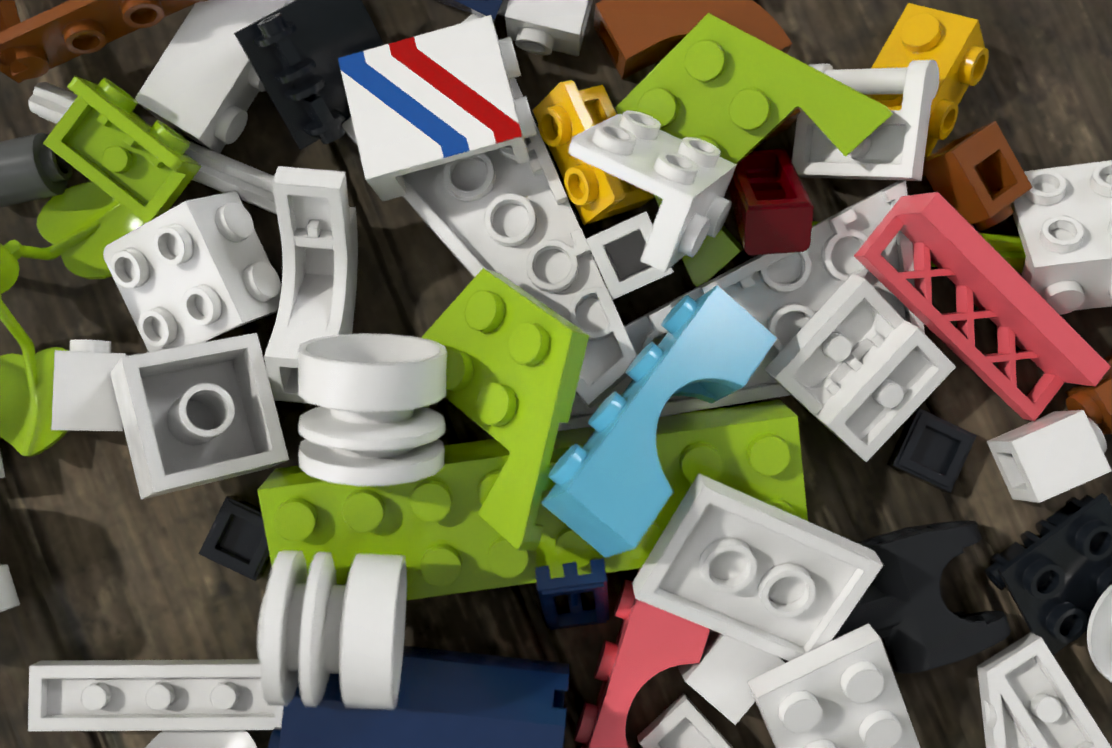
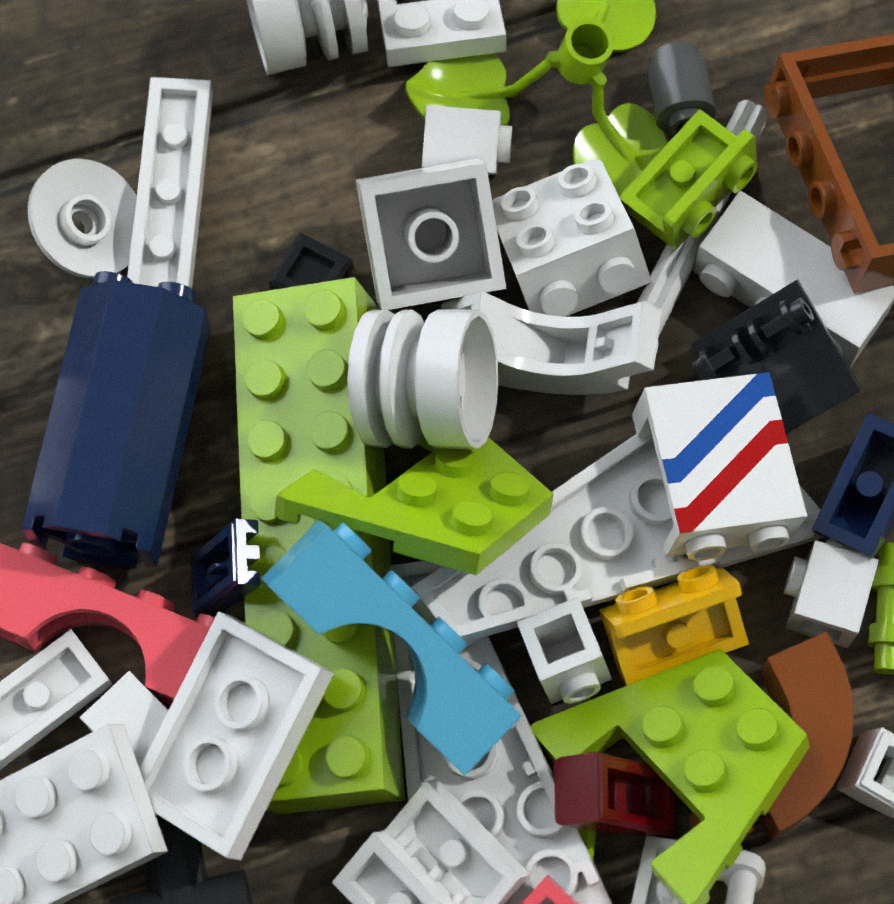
camera: 90 degrees right, 15 degrees down
white wheel [258,550,407,710] -> none
white bracket [568,111,737,273] -> none

